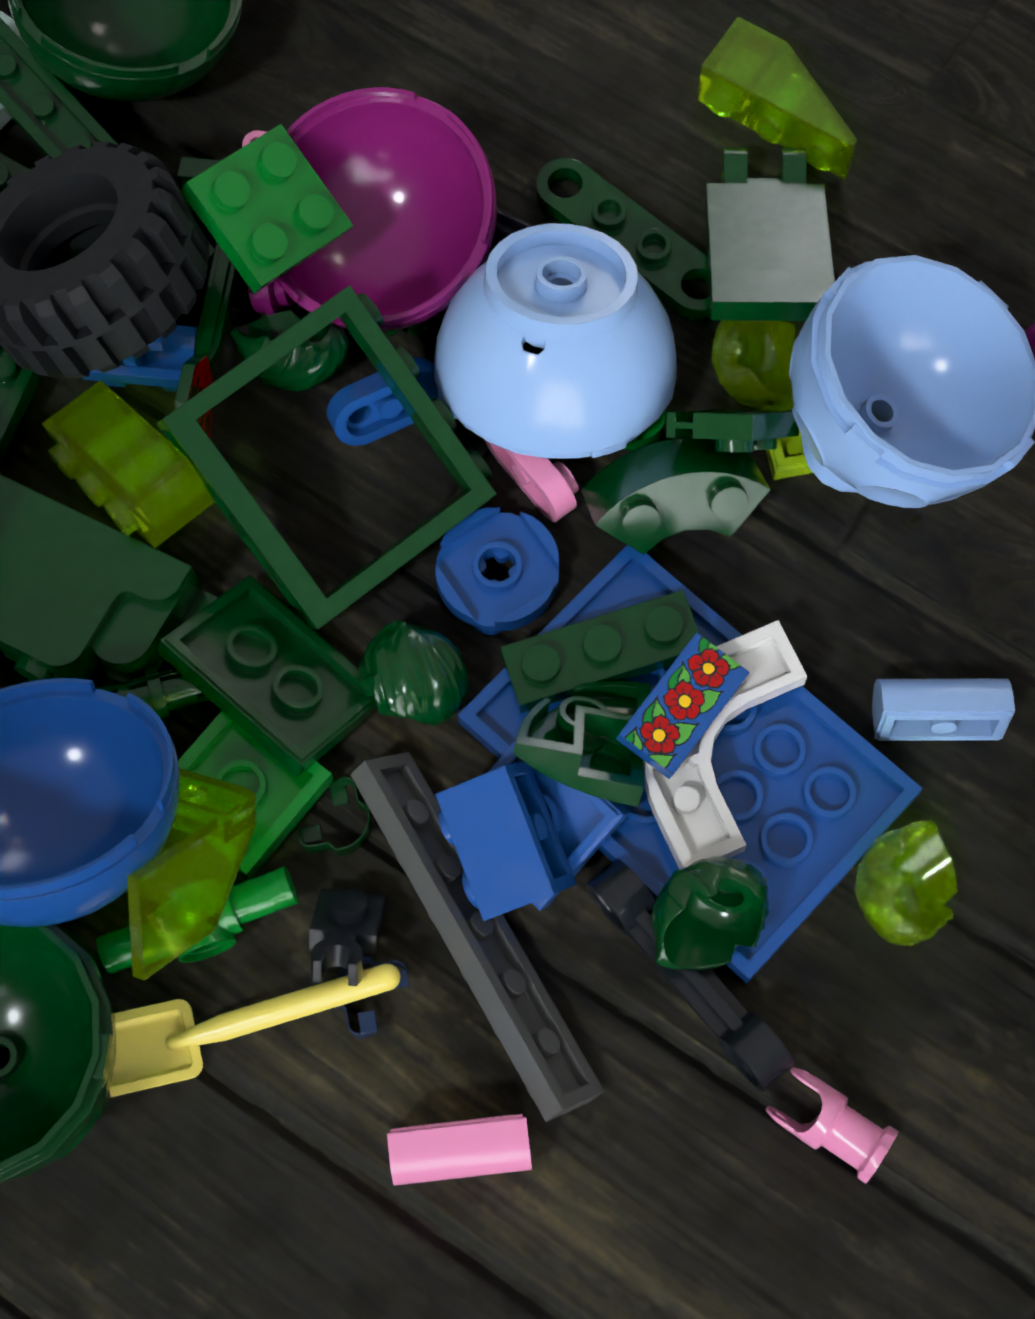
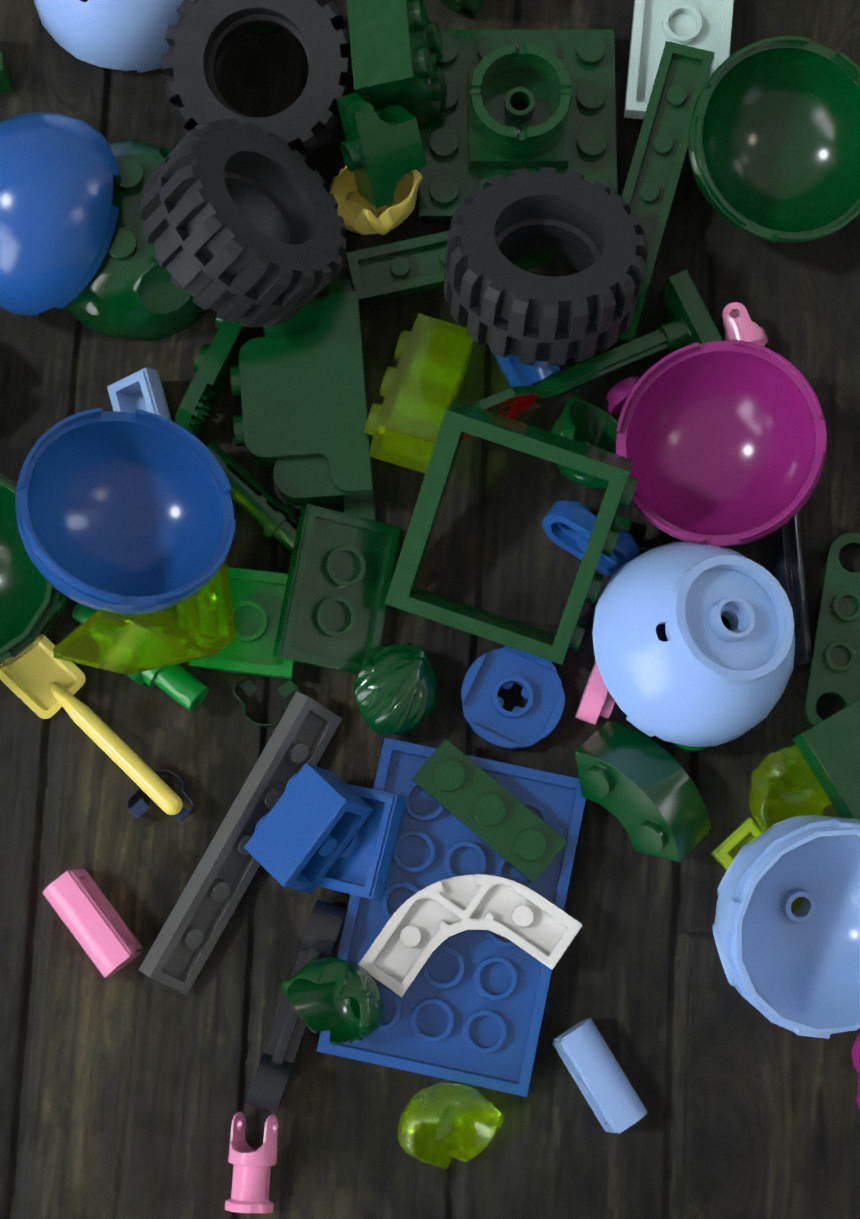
camera: 55 degrees right, 10 degrees up
green plate [180,124,354,294] -> none
black plate [309,888,386,986] -> none
dark green brick [513,681,650,807] -> none
tile [616,632,750,779] -> none
dark green plate [666,409,799,452] -> none

